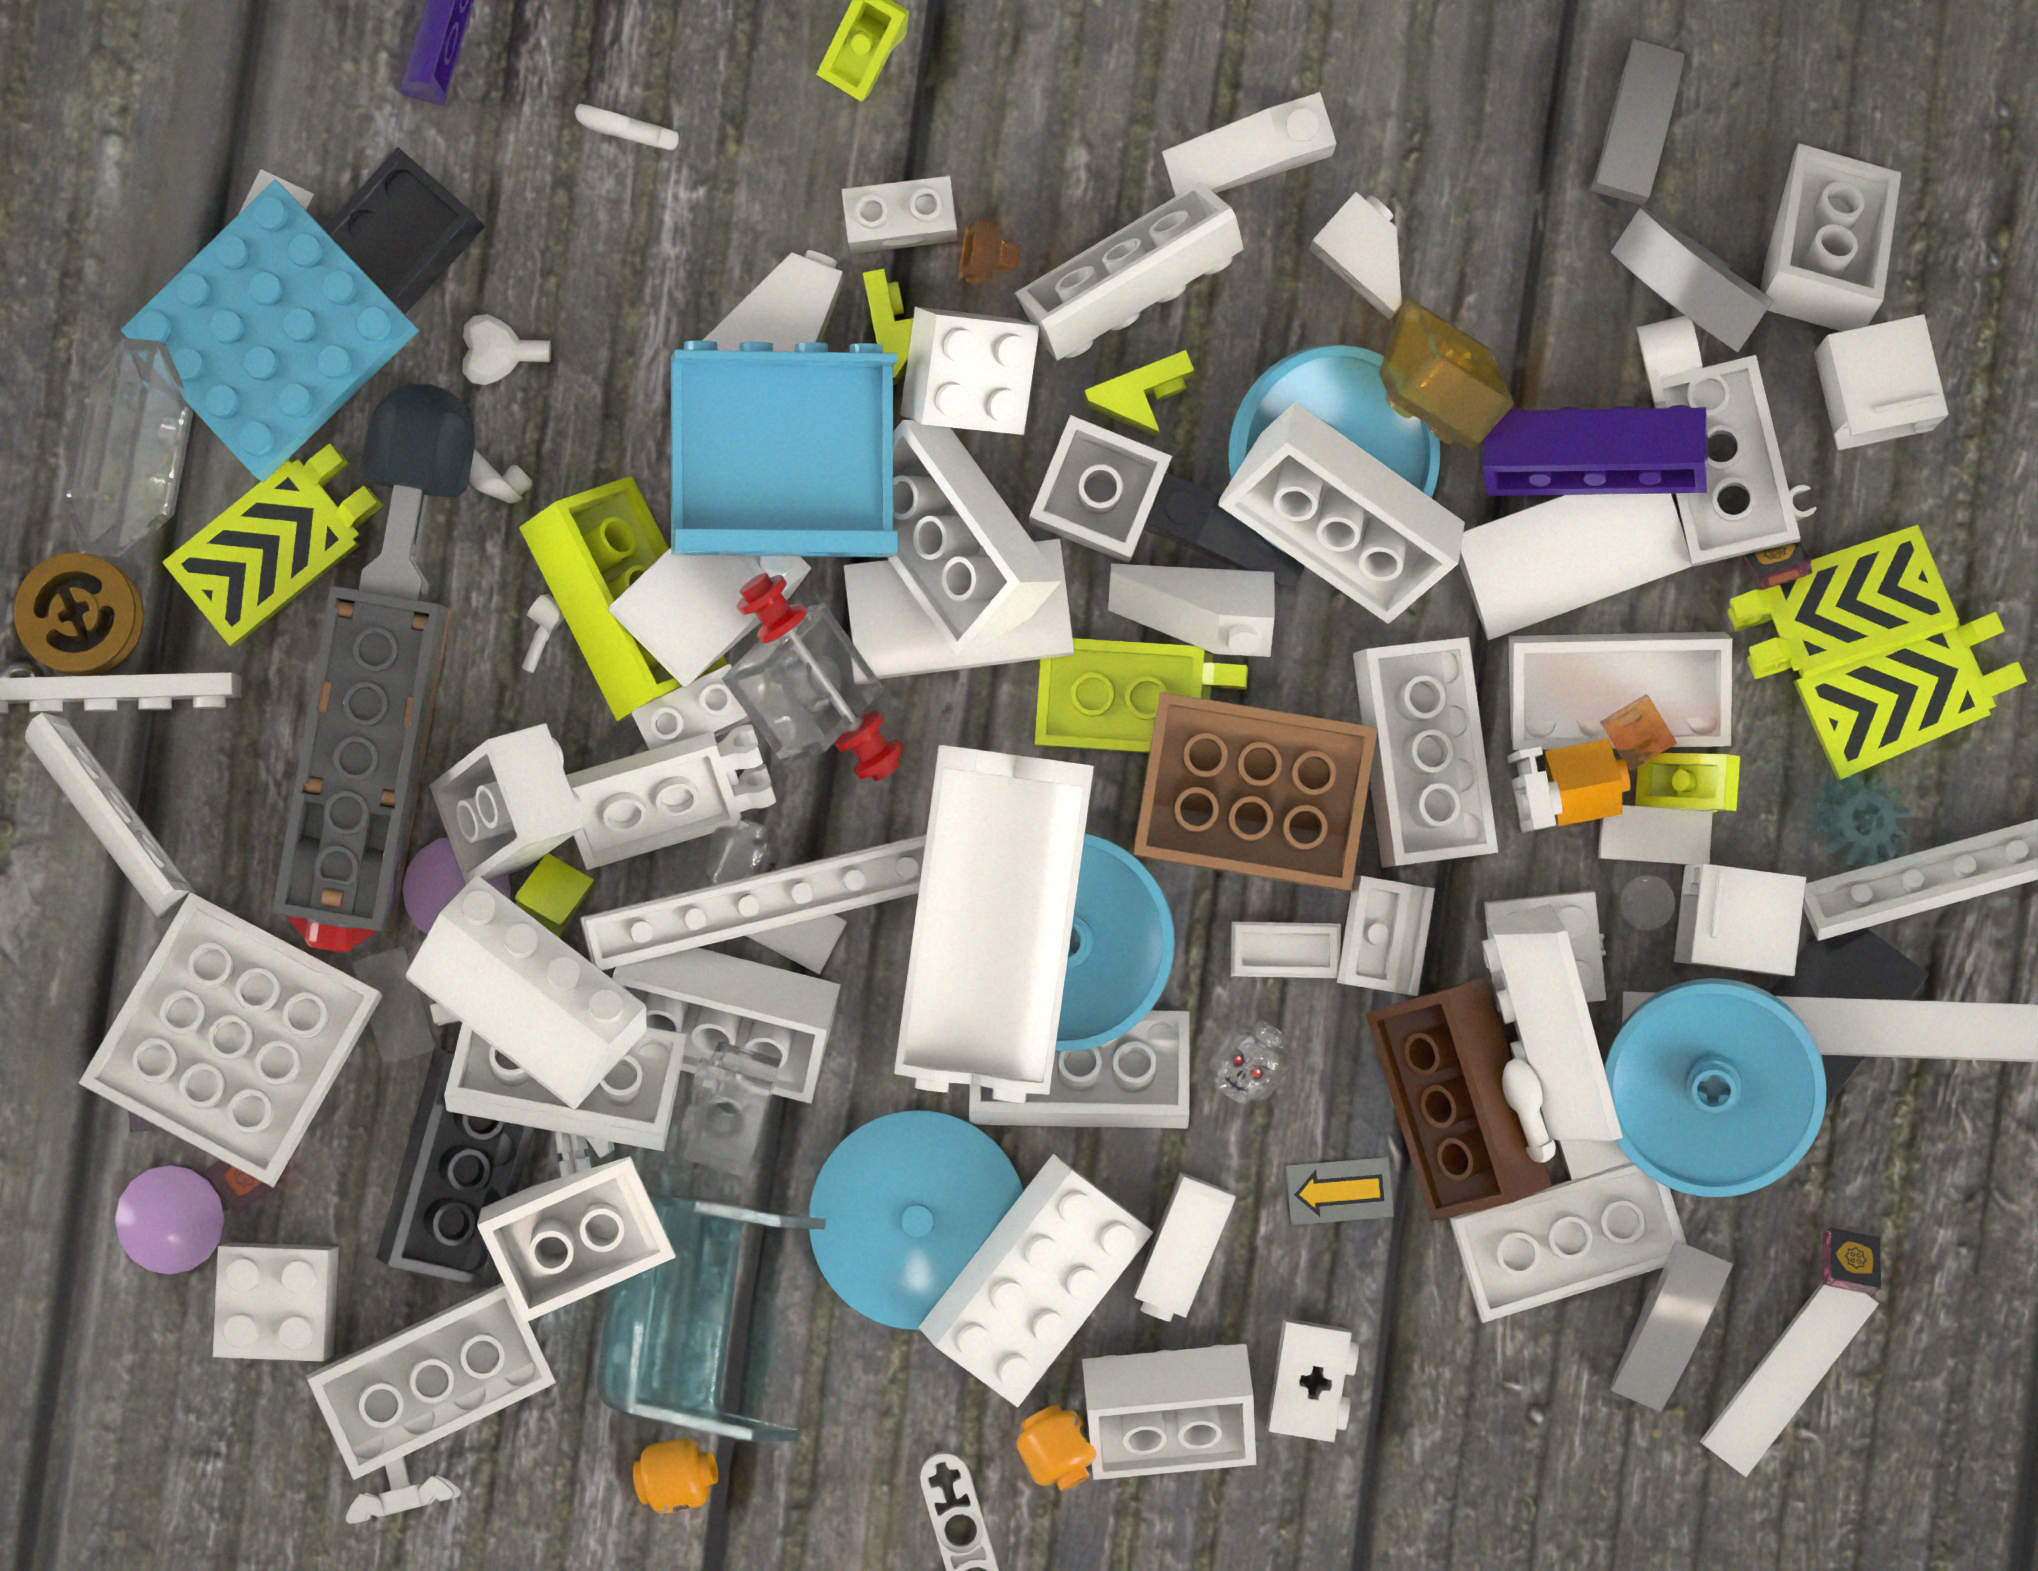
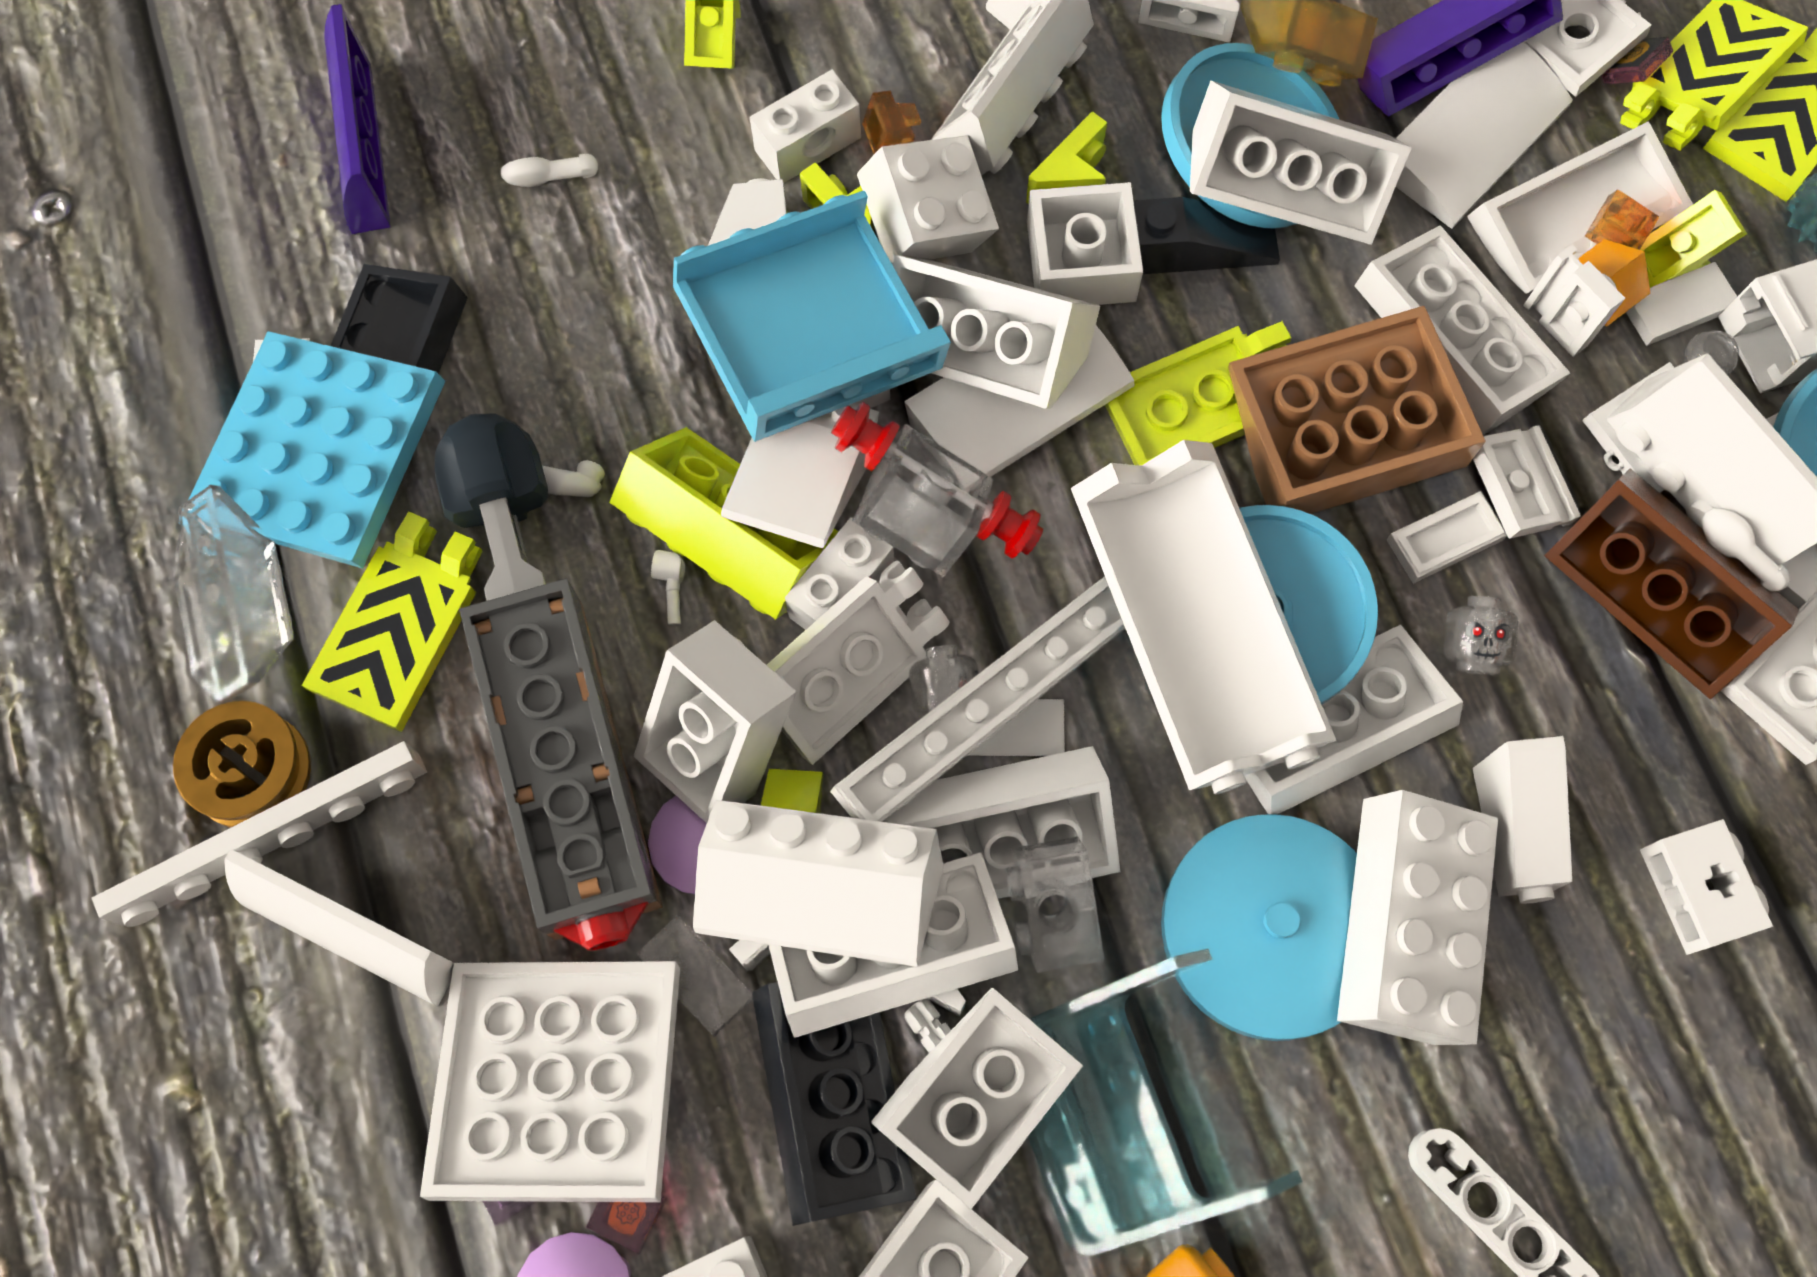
camera: 25 degrees left, 15 degrees down
white rock [462,314,551,385] -> none
light orange head [1016,1404,1097,1491] -> none
white slope [1082,1344,1256,1480] -> none
white slope [1108,564,1275,657] -> none
light grey sticker [1286,1157,1394,1225] -> none

